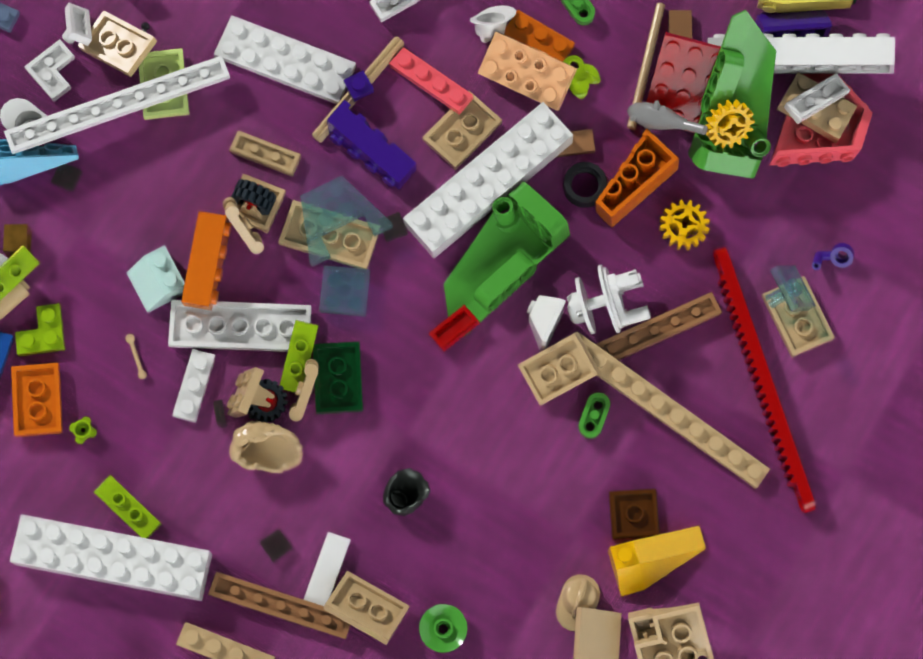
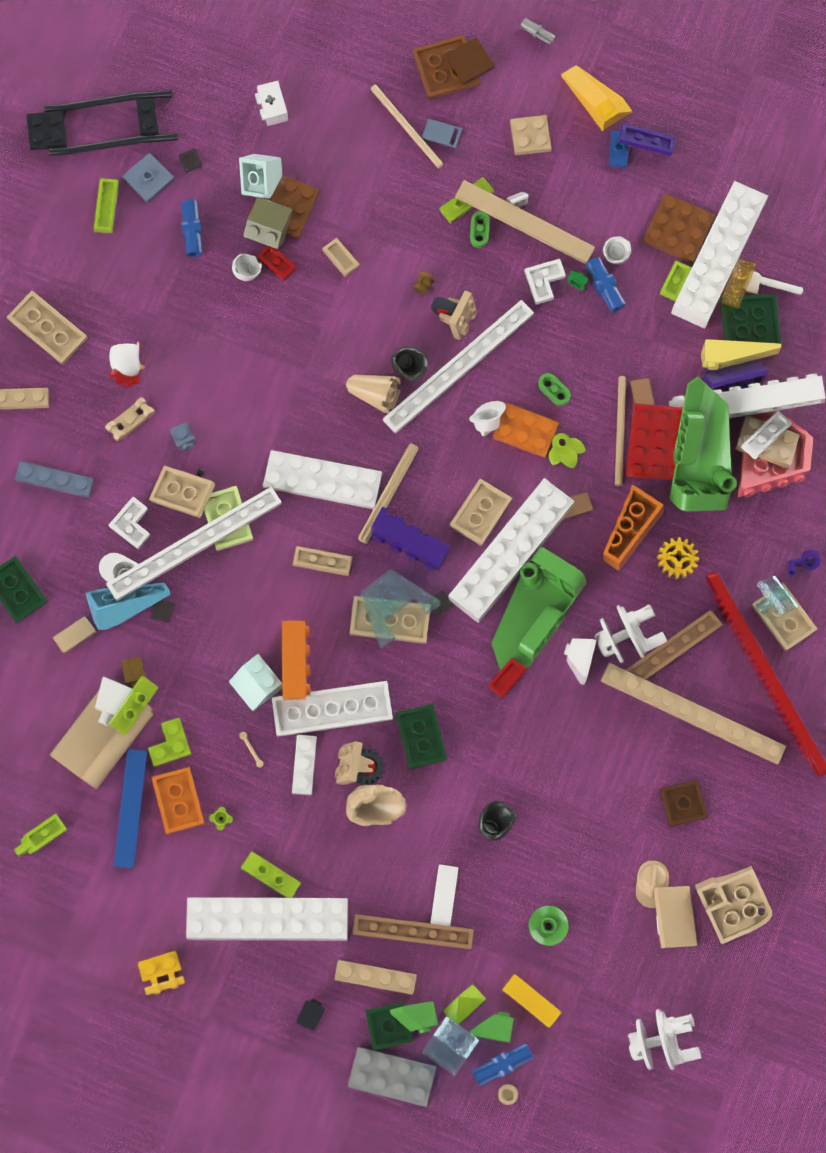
camera: 10 degrees left, 0 degrees up
white tile [62,2,92,46] -> none
clear smoke tile [213,400,228,428] -> none
tan plate [223,197,264,254] -> none
plate [225,174,286,233] -> none
clear smoke tile [259,529,293,563] -> none
lime plate [280,320,319,392] -> none
tan plate [289,359,319,421] -> none
clear light blue plate [319,265,371,317] -> none
tan plate [323,571,410,645] -> none
dark purple plate [343,70,374,102] -> none
coral plate [389,47,474,115] -> none
light nougat plate [478,31,577,111] -> none
tan plate [518,331,600,406] -> none
black tyre [563,162,607,208] -> none
bright green plate [578,392,610,439] -> none
yellow wedge [608,526,706,597] -> none
light grey piece [627,100,708,135] -> none
yellow gear [706,100,755,149] -> none

